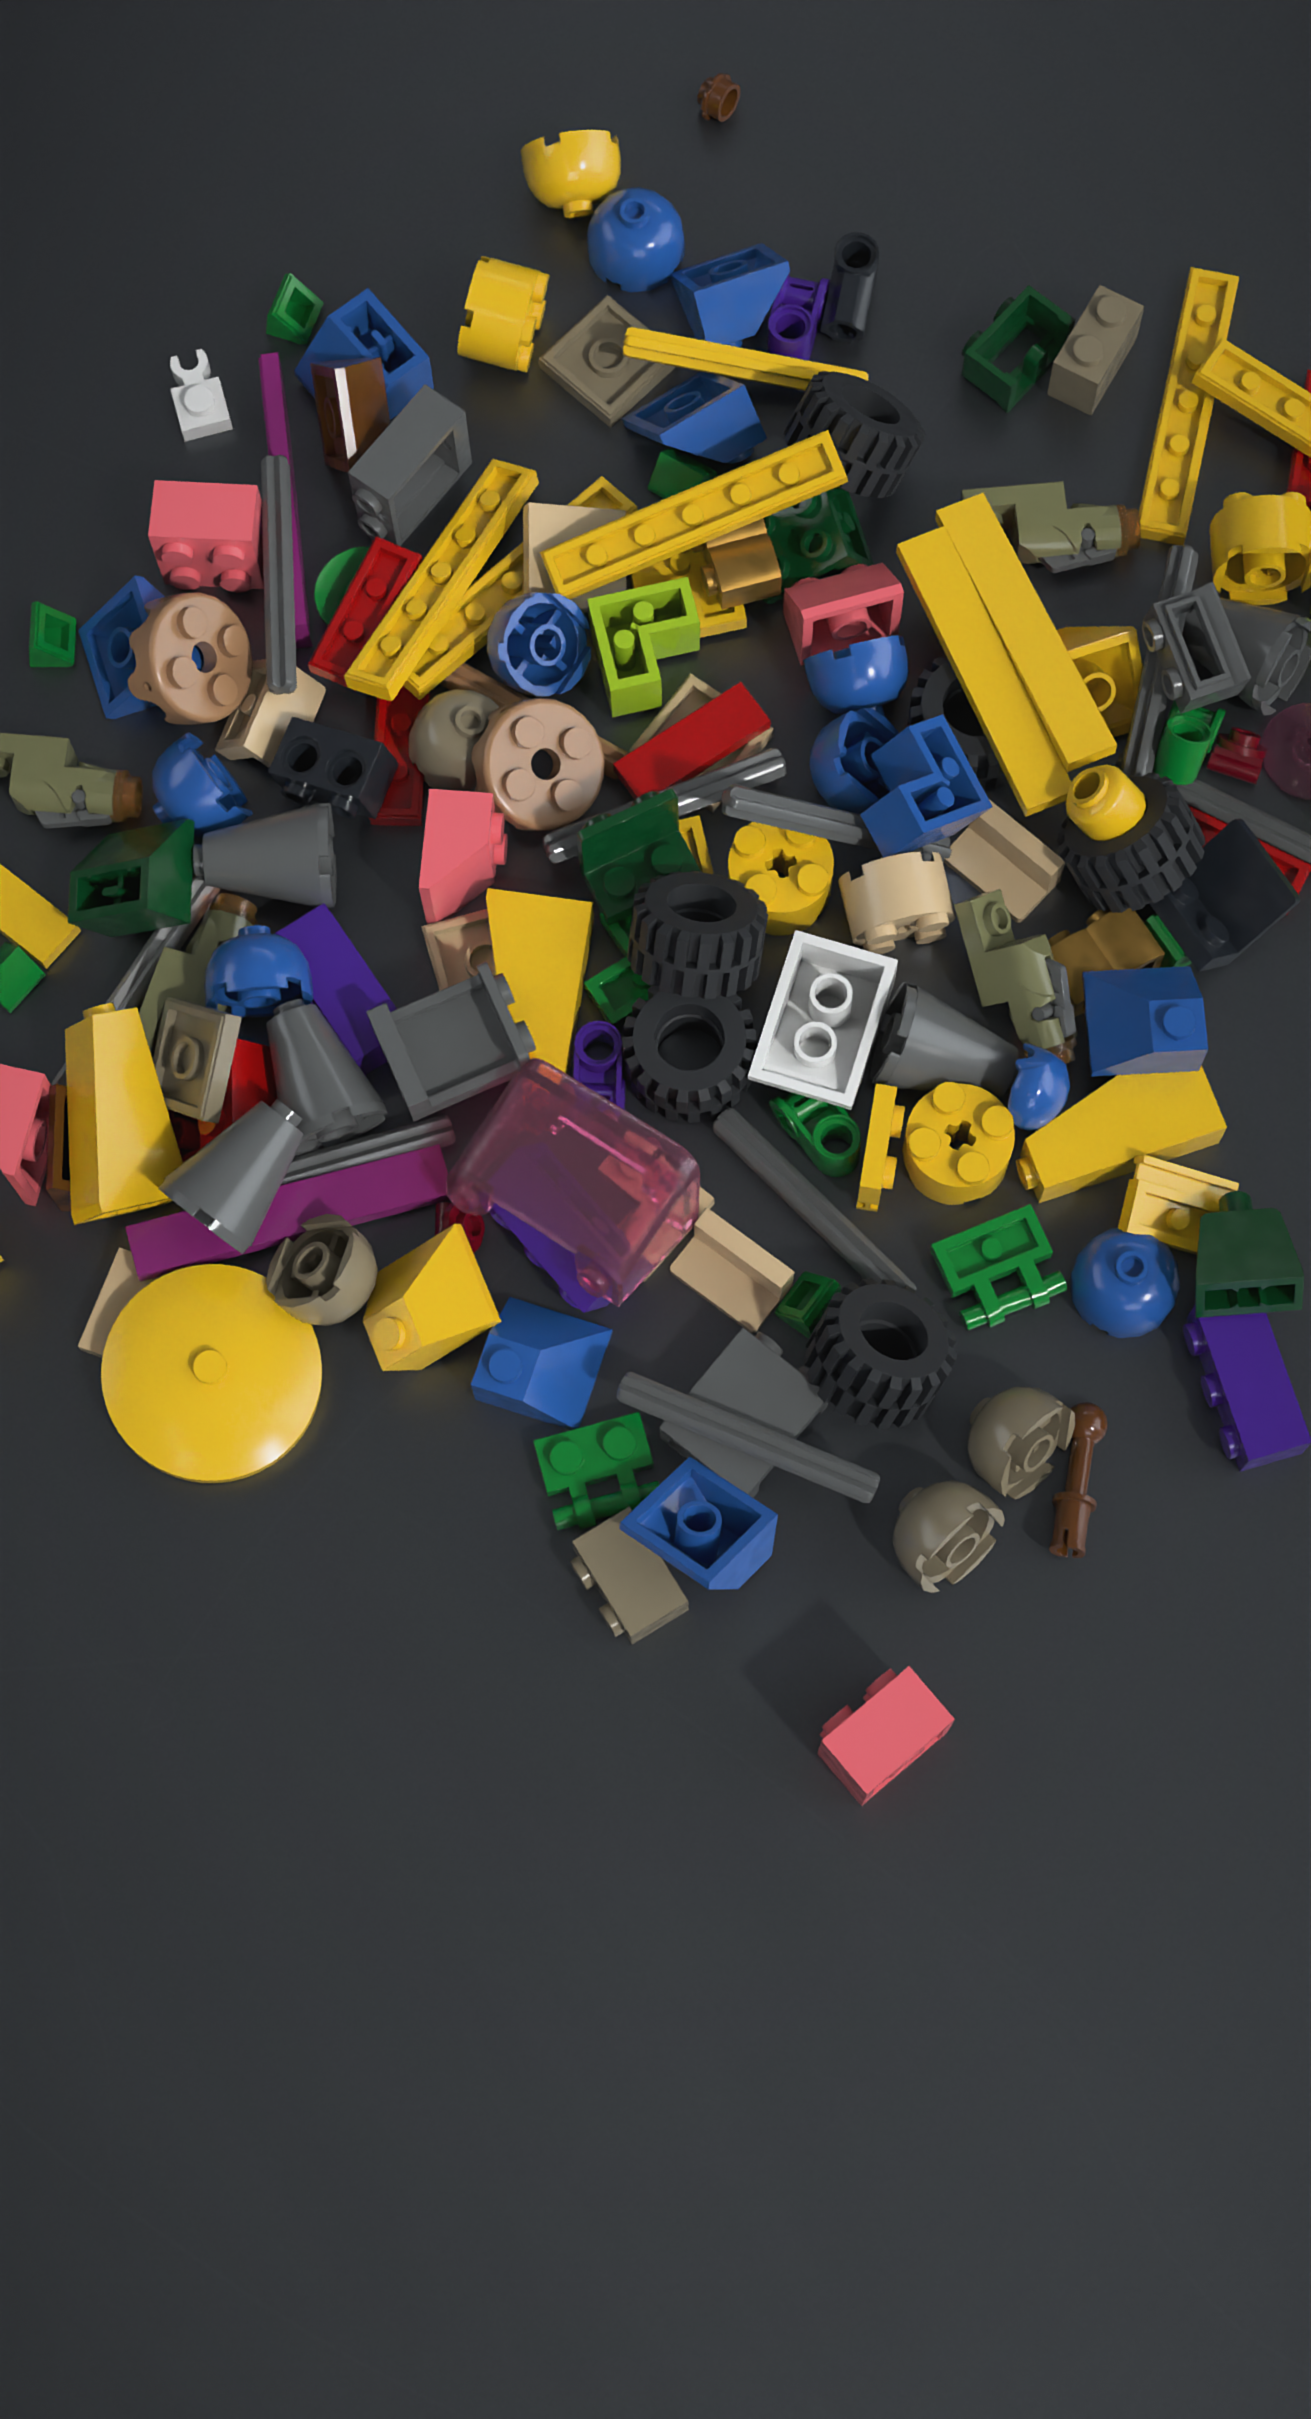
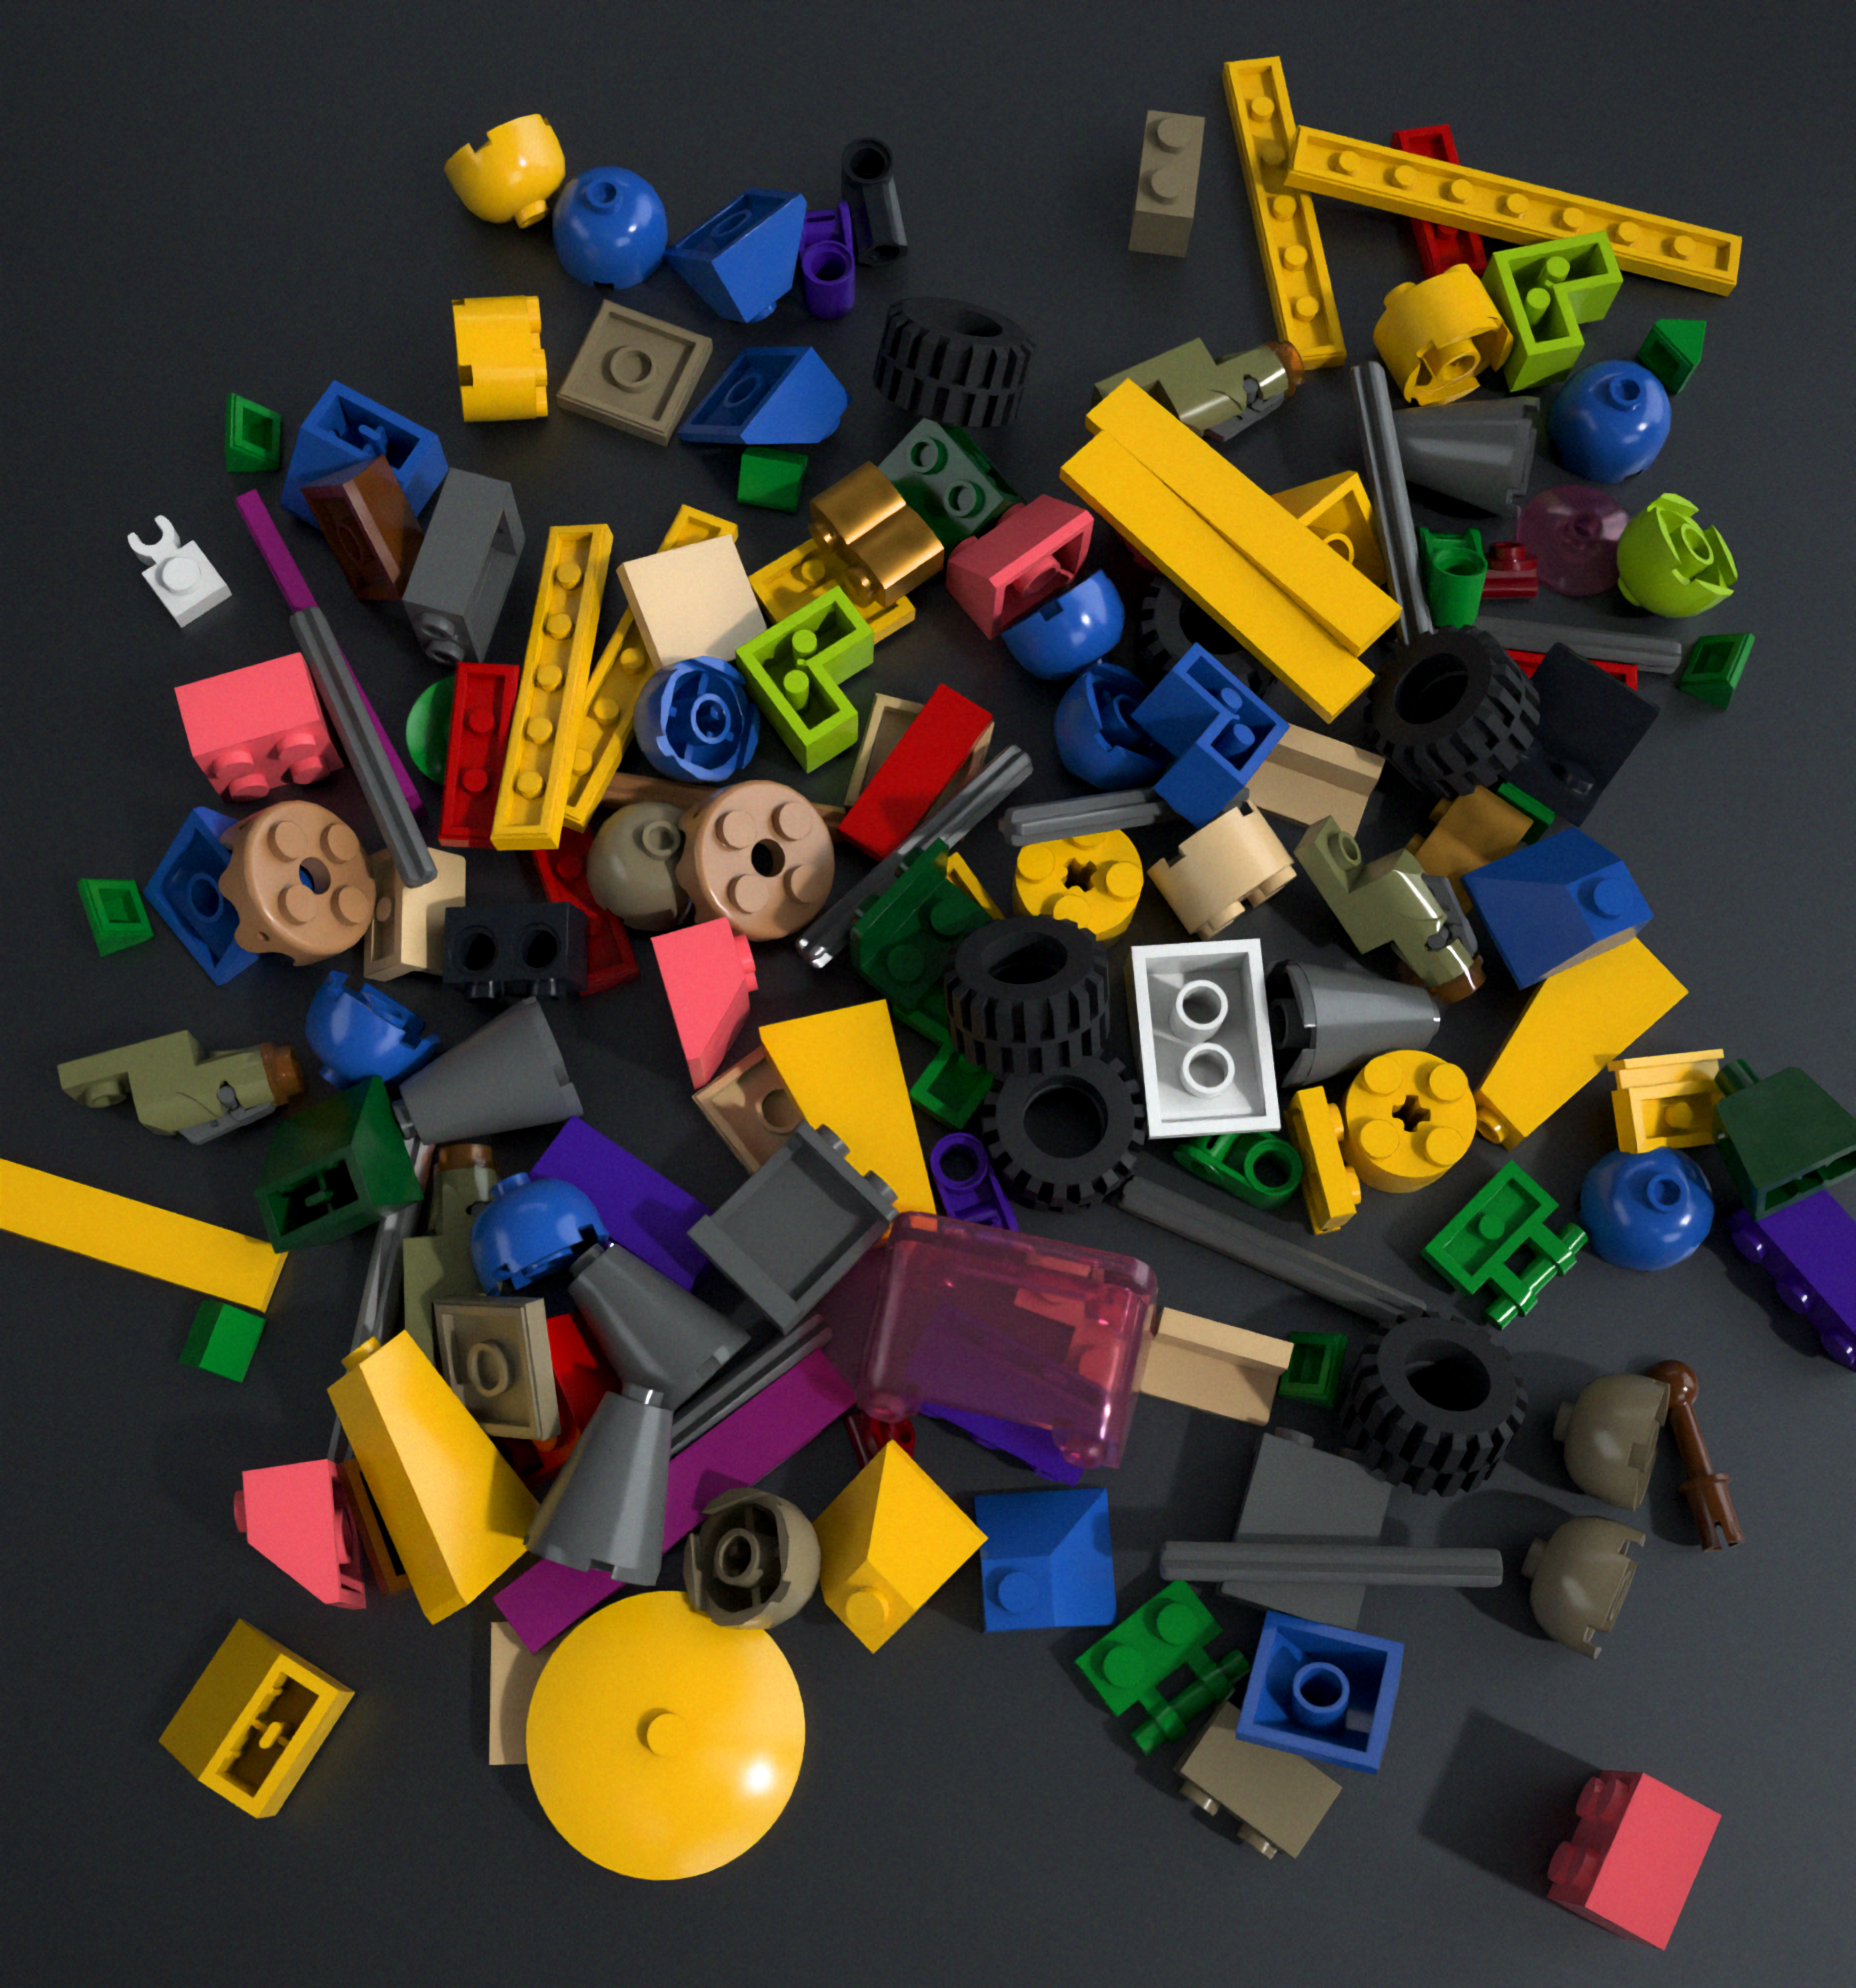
camera: 30 degrees left, 0 degrees up
yellow tile [540,430,848,600] -> none
yellow axle [622,327,868,391] -> none
reddish brown plate [697,73,740,122] -> none
dark green window [962,285,1075,413] -> none
blue hair [1008,1043,1070,1131] -> none
yellow head [1065,764,1146,841] -> none
dark grey window [1142,582,1251,714] -> none

